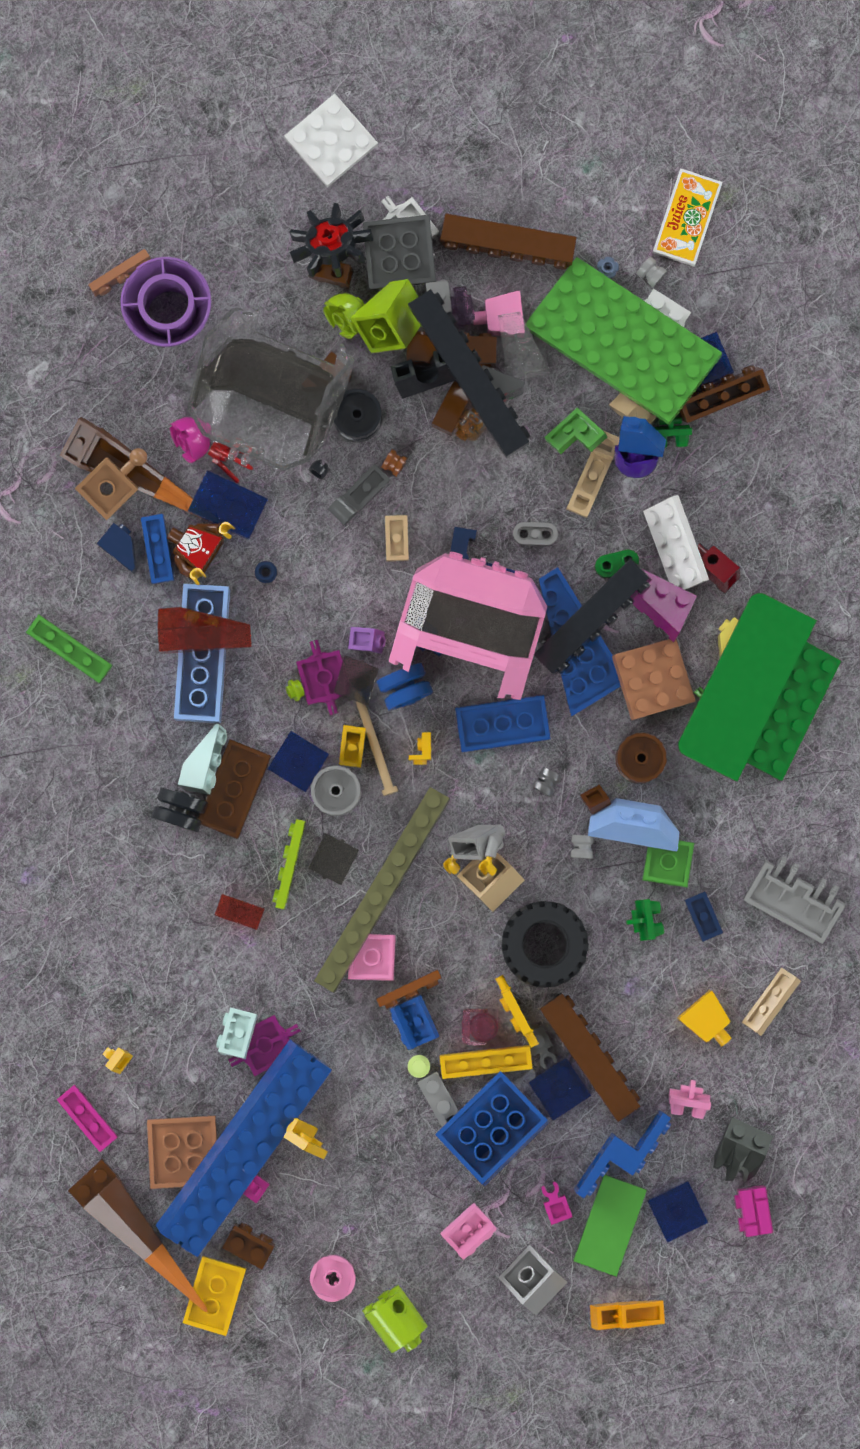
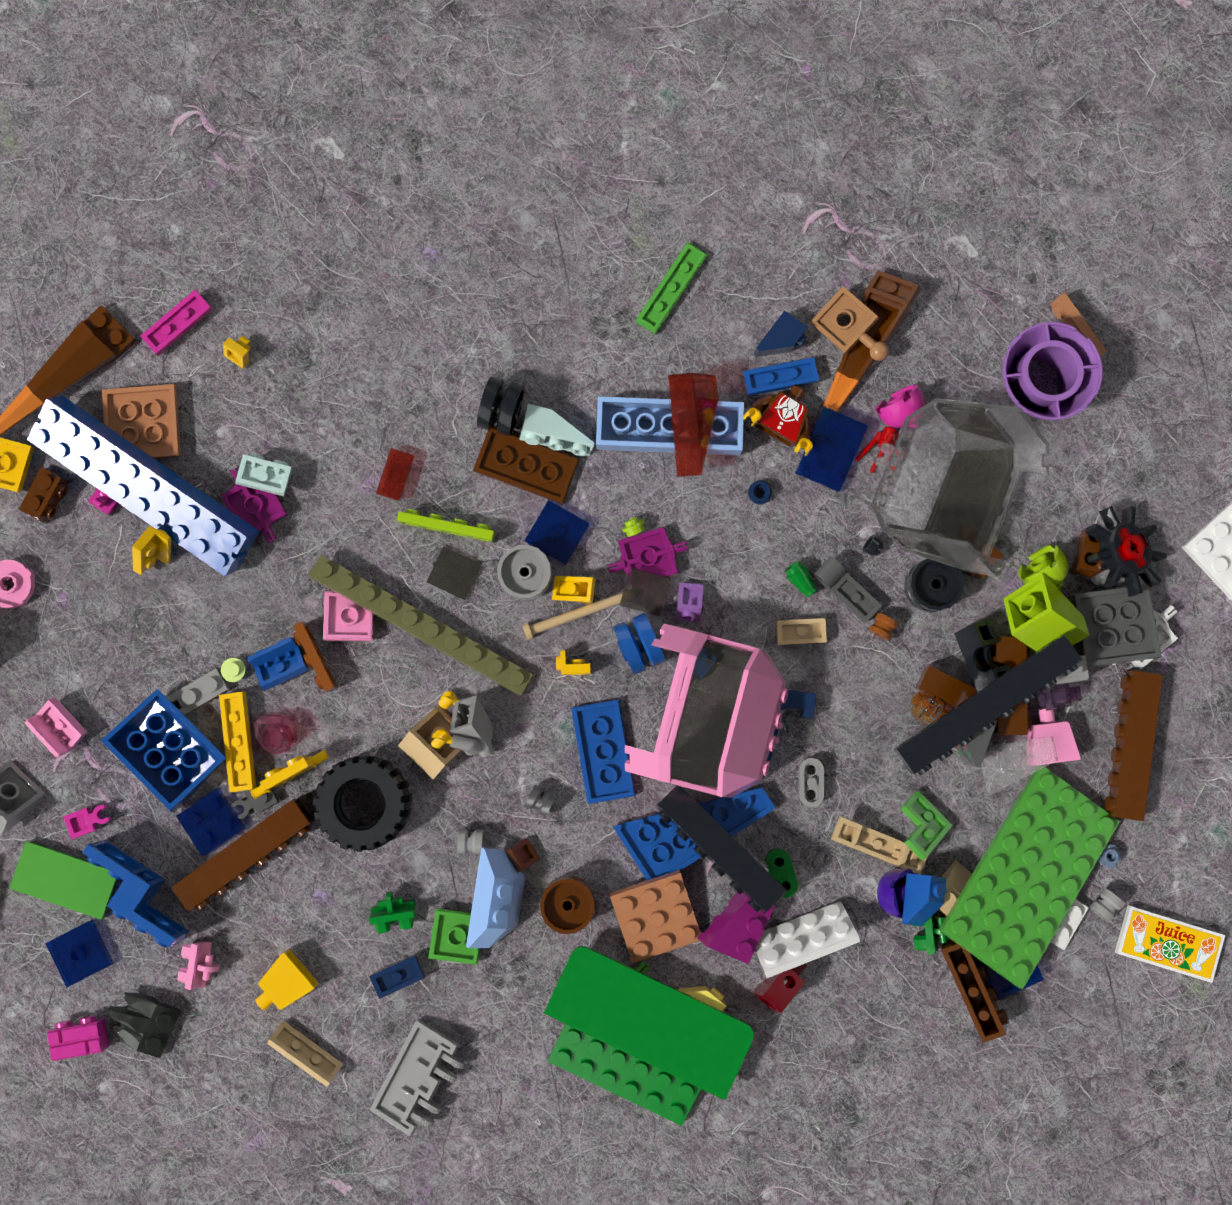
camera: 90 degrees right, 0 degrees up
none -> green cone [784,560,818,597]

